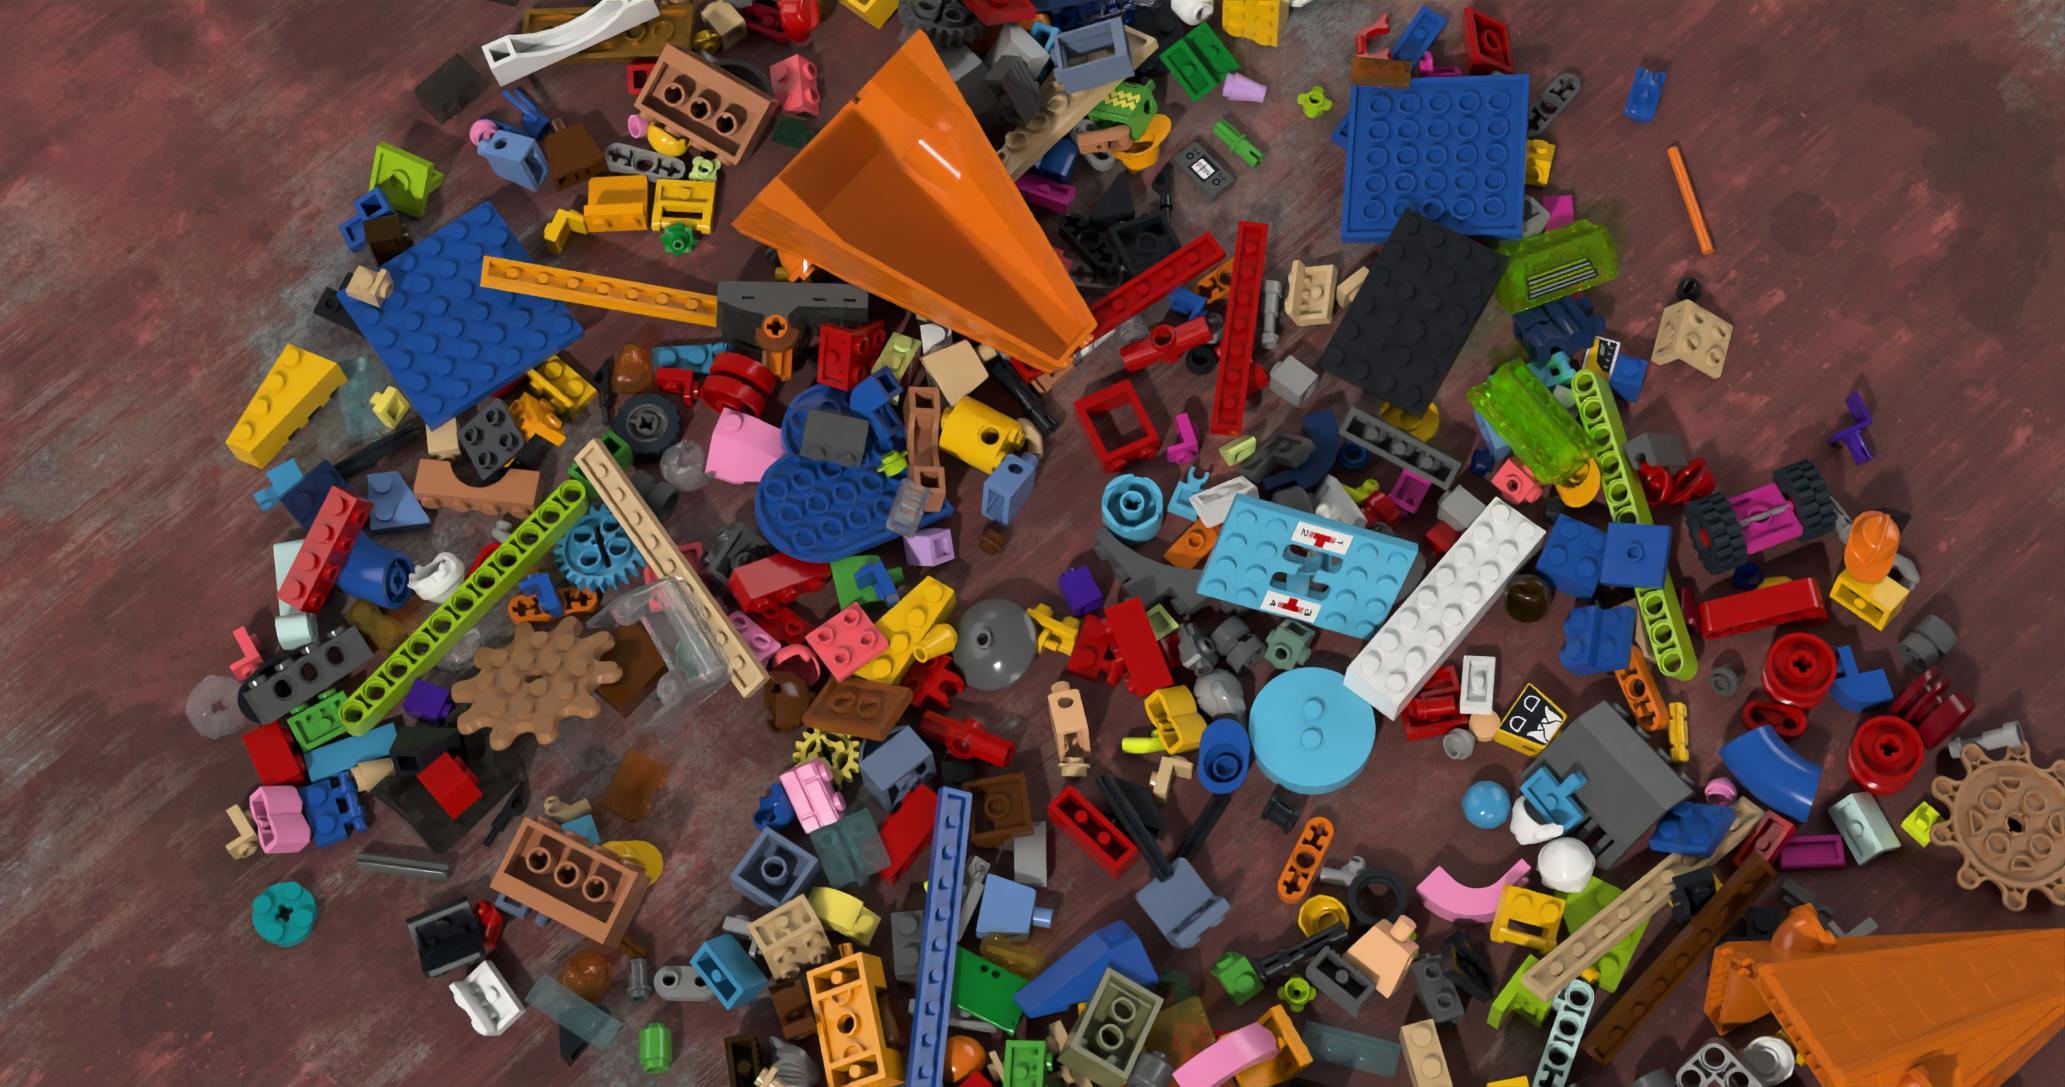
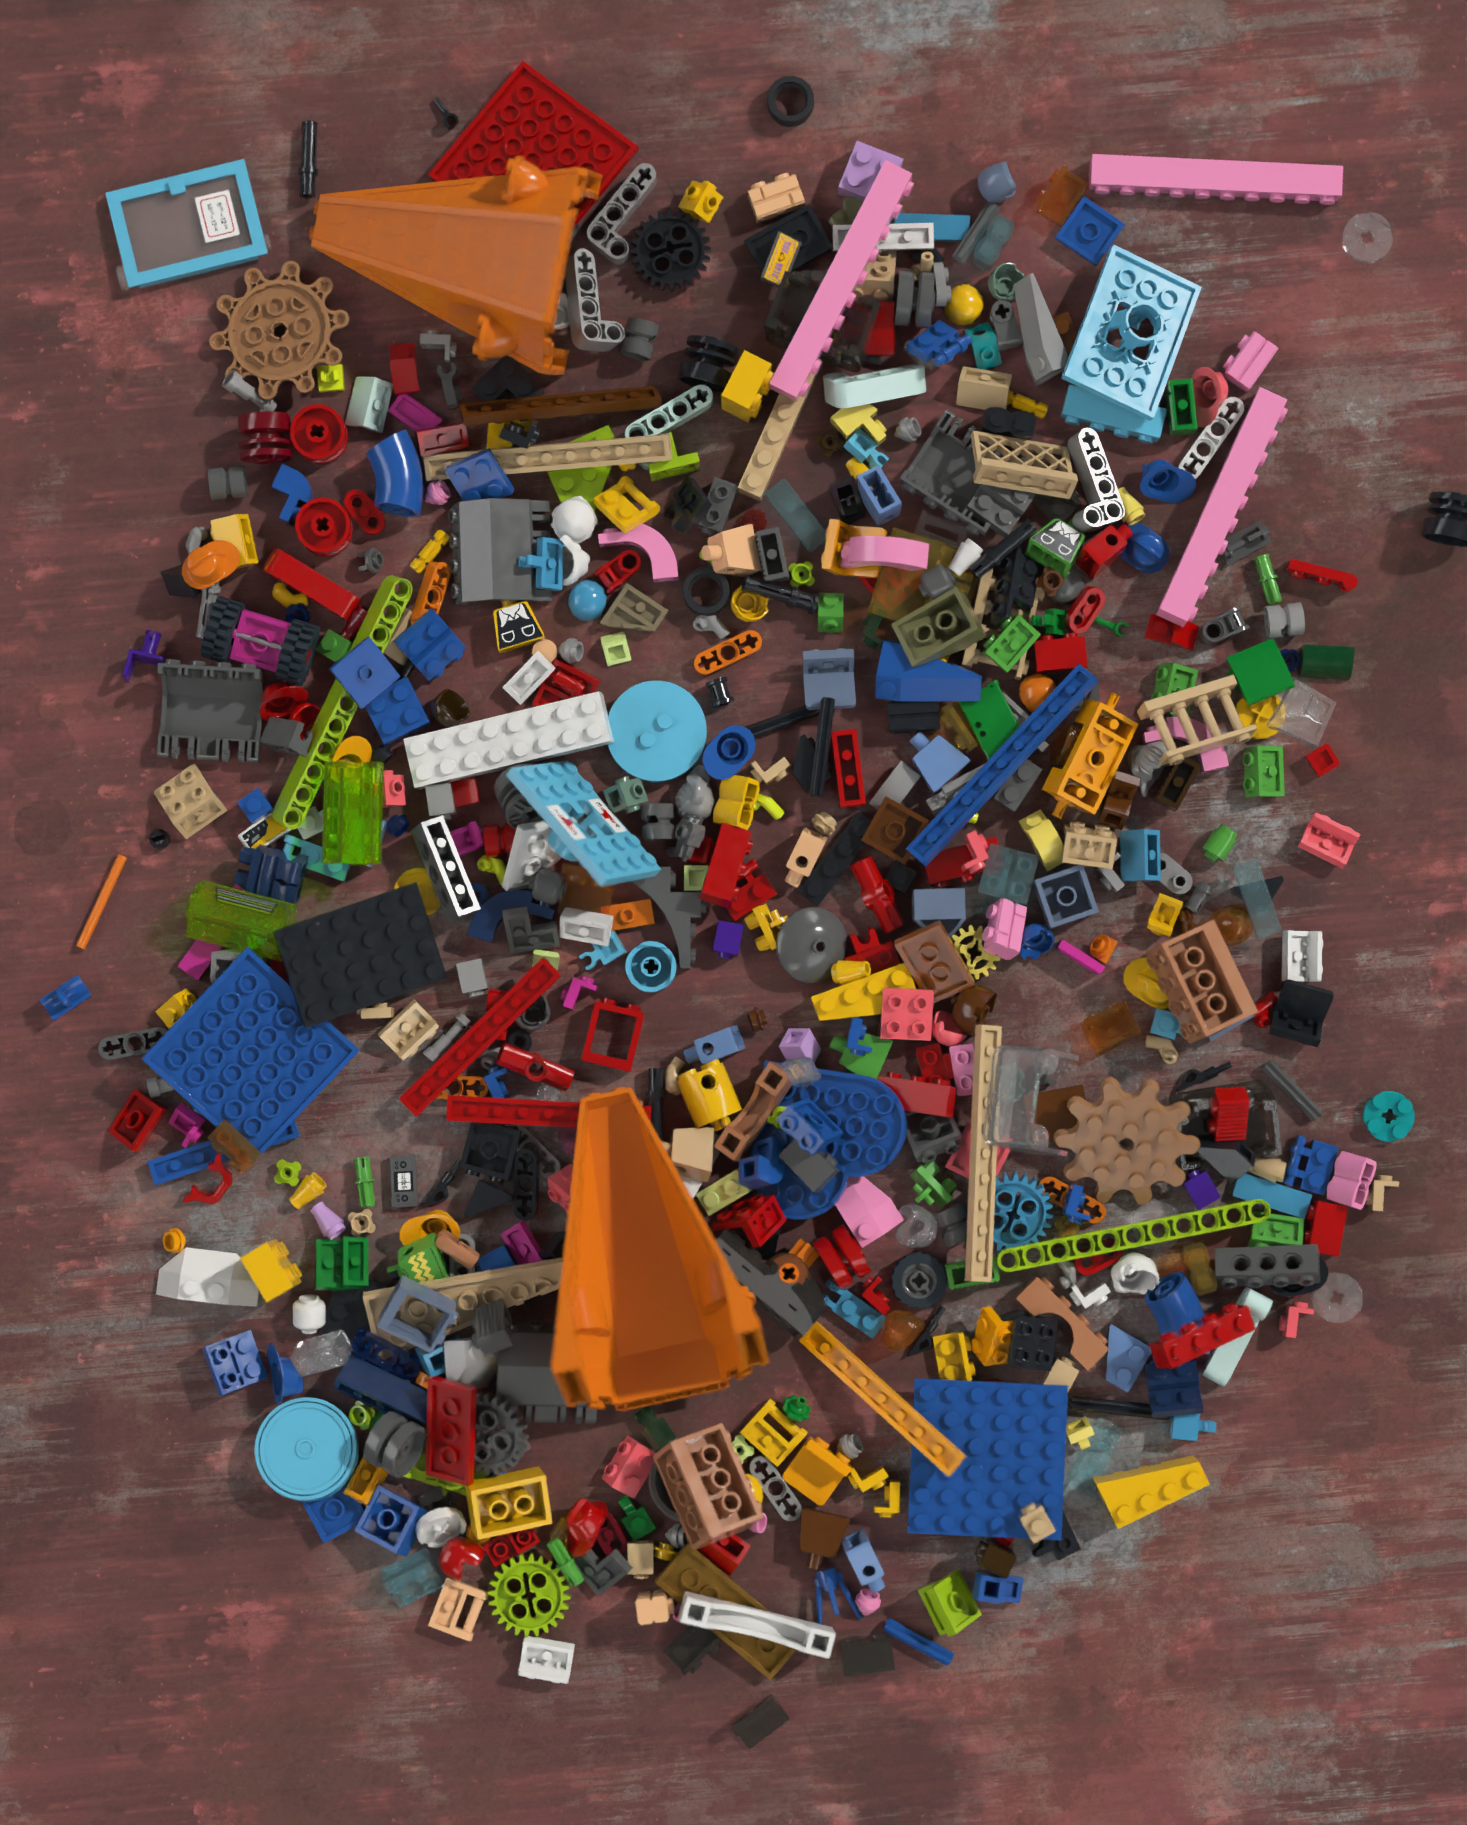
camera: 145 degrees left, 20 degrees up
none -> dark grey hinge [157,659,264,764]
none -> yellow cone [289,1172,327,1209]
none -> bright green bracket [316,629,353,663]
none -> tan plate [348,1209,376,1237]
none -> red slope [389,342,420,395]
none -> dark grey hair [515,995,551,1031]
none -> red piece [593,550,642,594]
none -> dark tan wing [600,583,669,633]
none -> yellowish green slope [600,631,632,667]
none -> green plate [619,1495,656,1541]
none -> clear red plate [742,509,767,533]
none -> blue plate [776,1098,844,1155]
none -> black plate [797,811,871,907]
none -> light grey plate [836,1434,863,1459]
none -> yellow bracket [874,1479,900,1517]
none -> blue axle [883,1618,954,1665]
none -> black brick [887,700,940,734]
none -> bright green hips [909,1161,957,1208]
none -> coral bracket [961,830,989,874]
none -> dark pink tile [1056,940,1105,975]
none -> white bracket [1069,1282,1111,1309]
none -> orange plate [1090,934,1118,964]
none -> yellow bracket [1147,893,1183,937]

